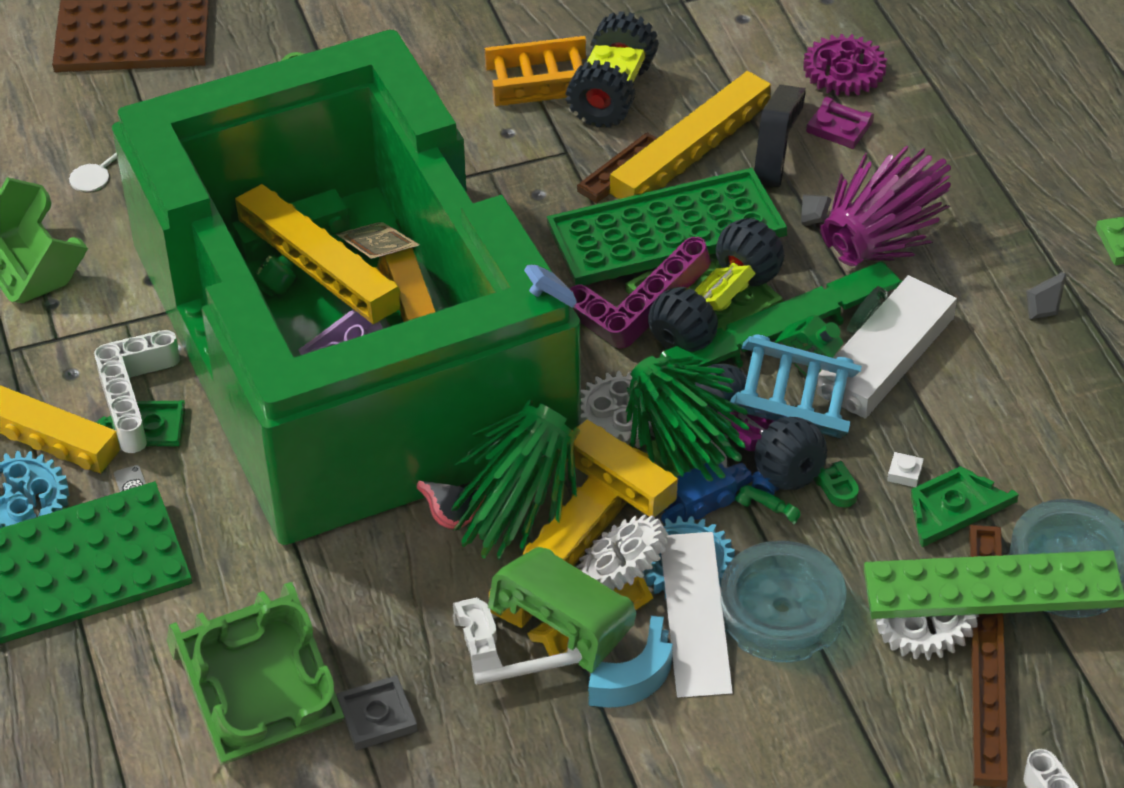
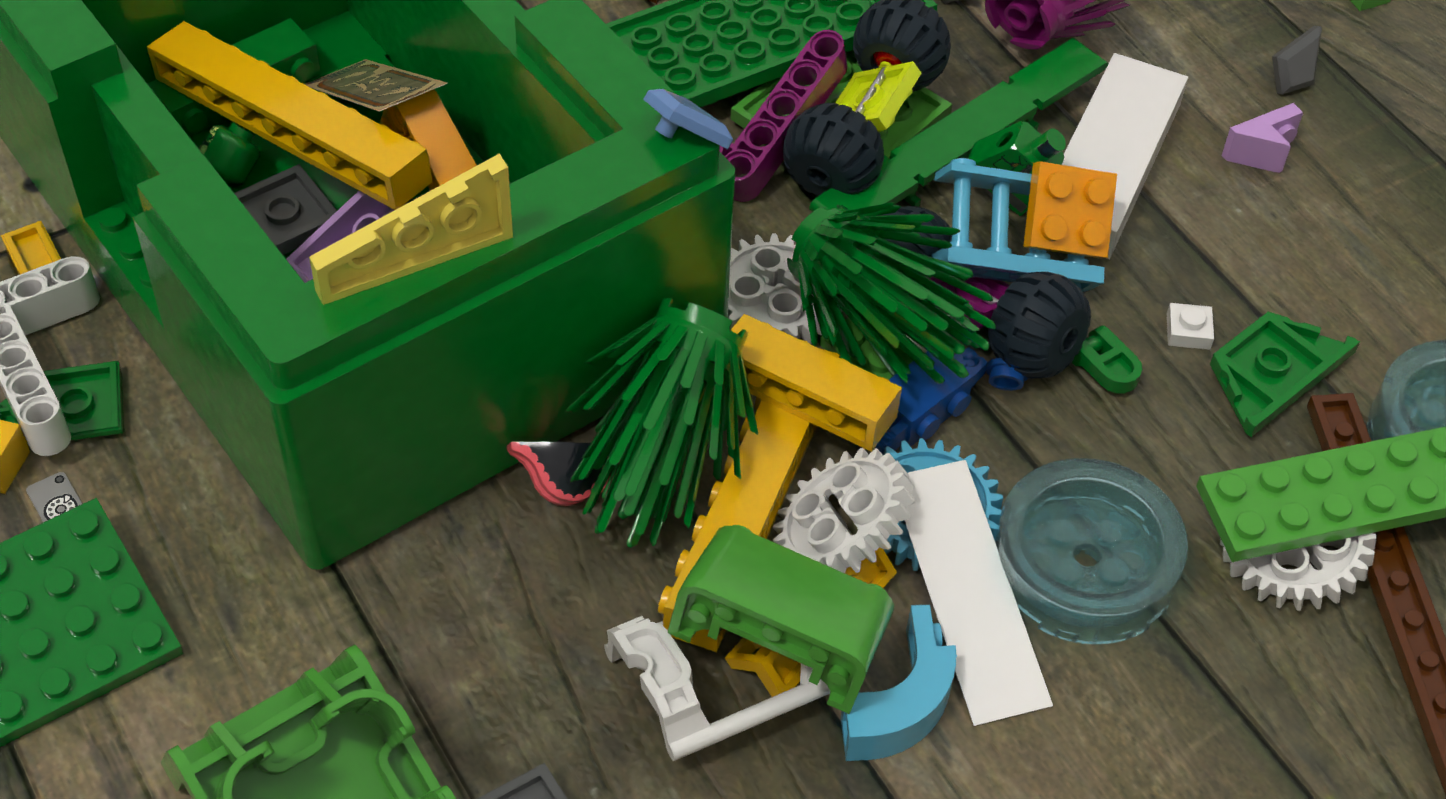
camera: 15 degrees left, 5 degrees up
green arm [735,485,801,525] -> none
clear green tile [847,286,888,336] -> none
none -> yellow tile [0,221,61,275]
none -> dark grey plate [234,164,337,255]
none -> light yellow wing [309,153,513,305]
none -> light orange plate [1023,161,1117,258]
none -> lavender slope [1221,103,1303,173]

